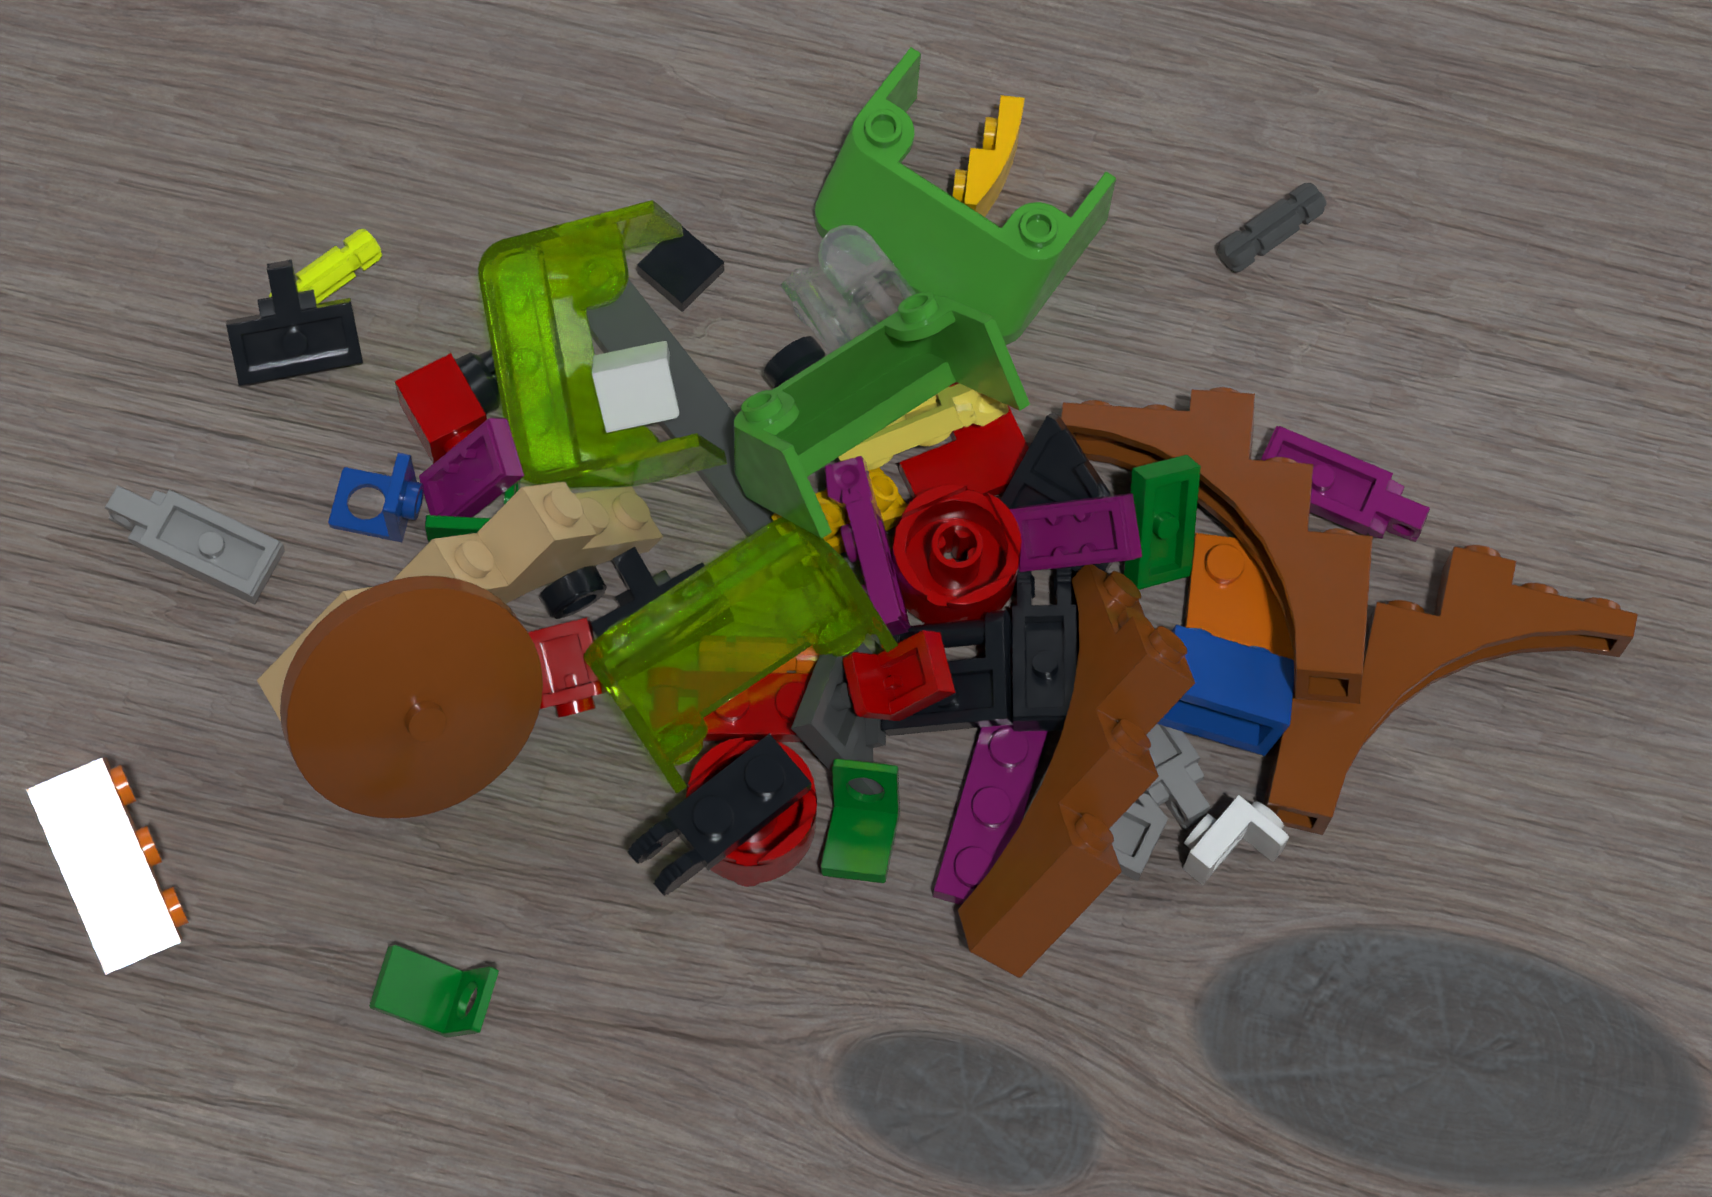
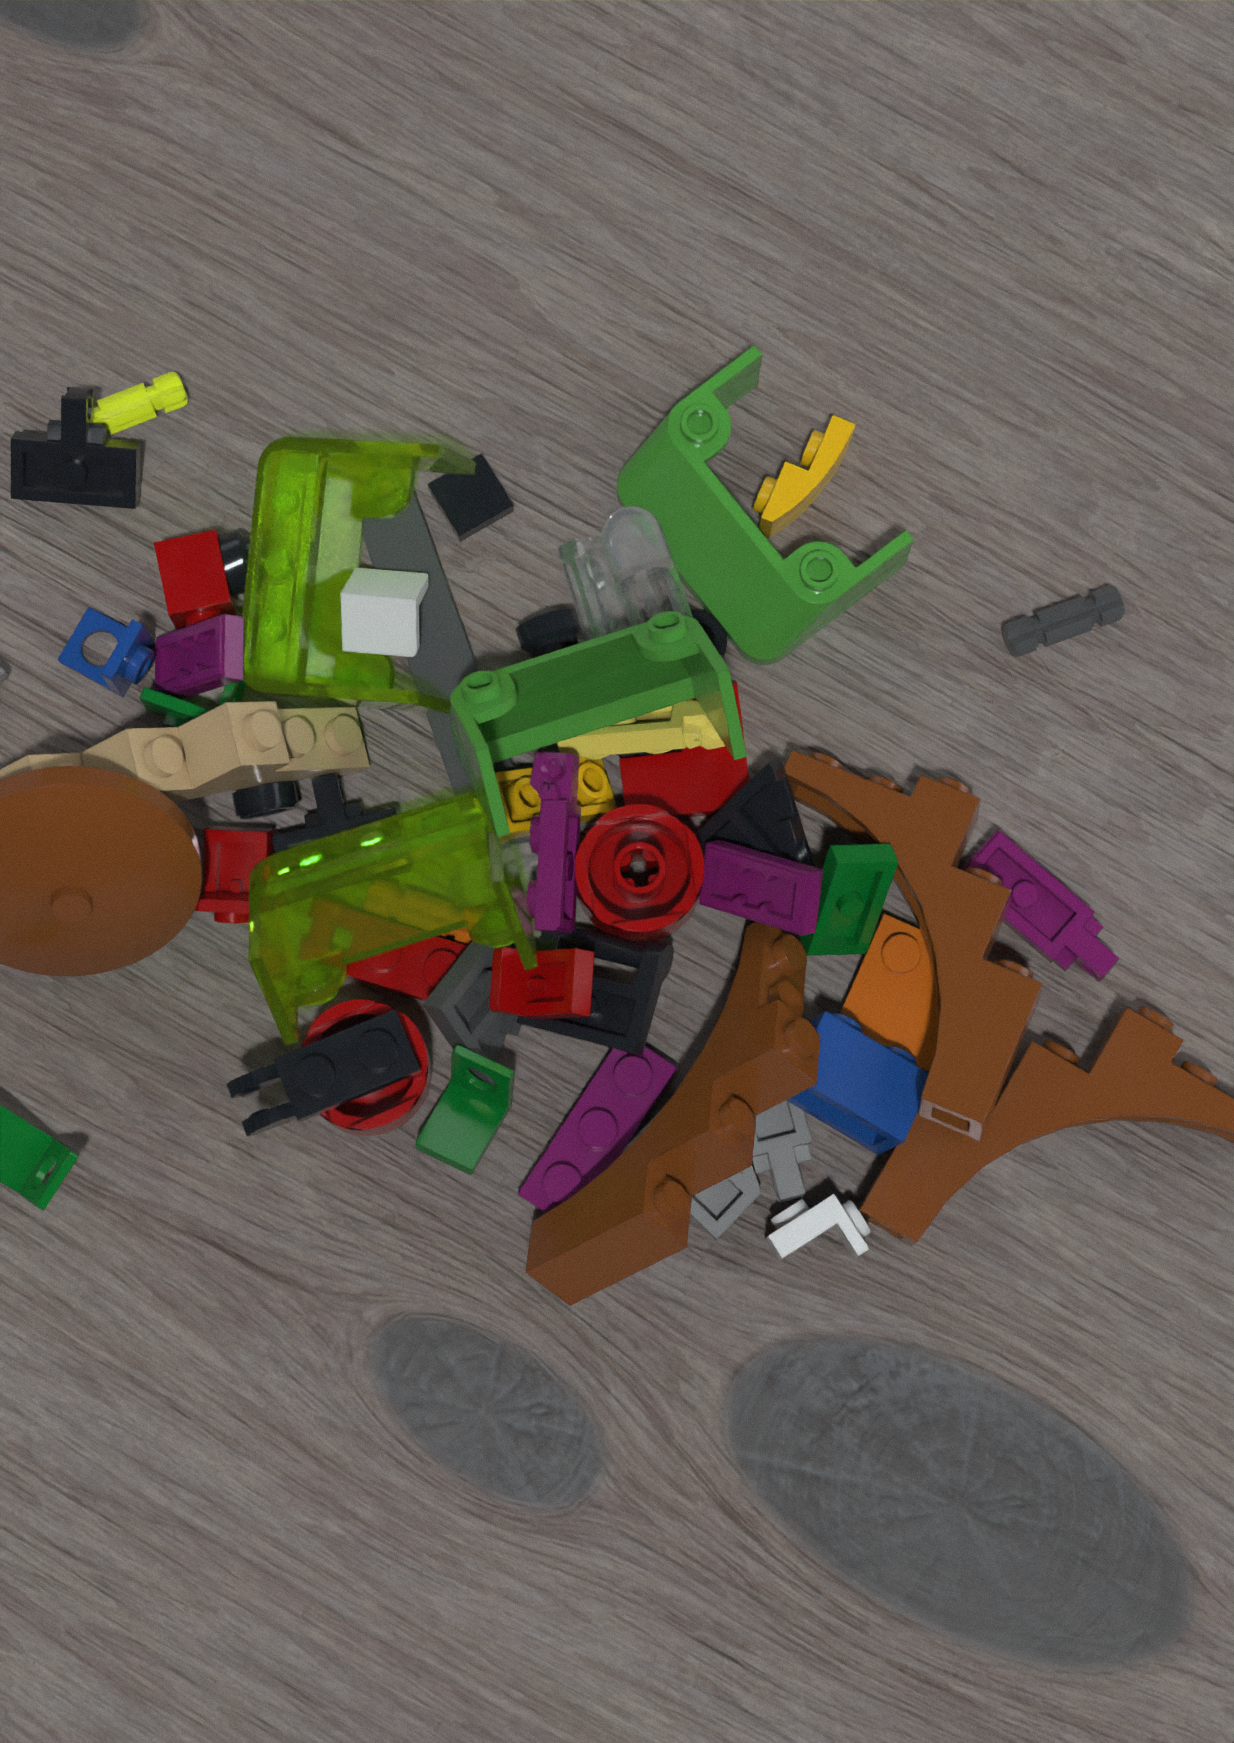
camera: 20 degrees right, 10 degrees up
black hinge [1012,567,1077,731] -> none

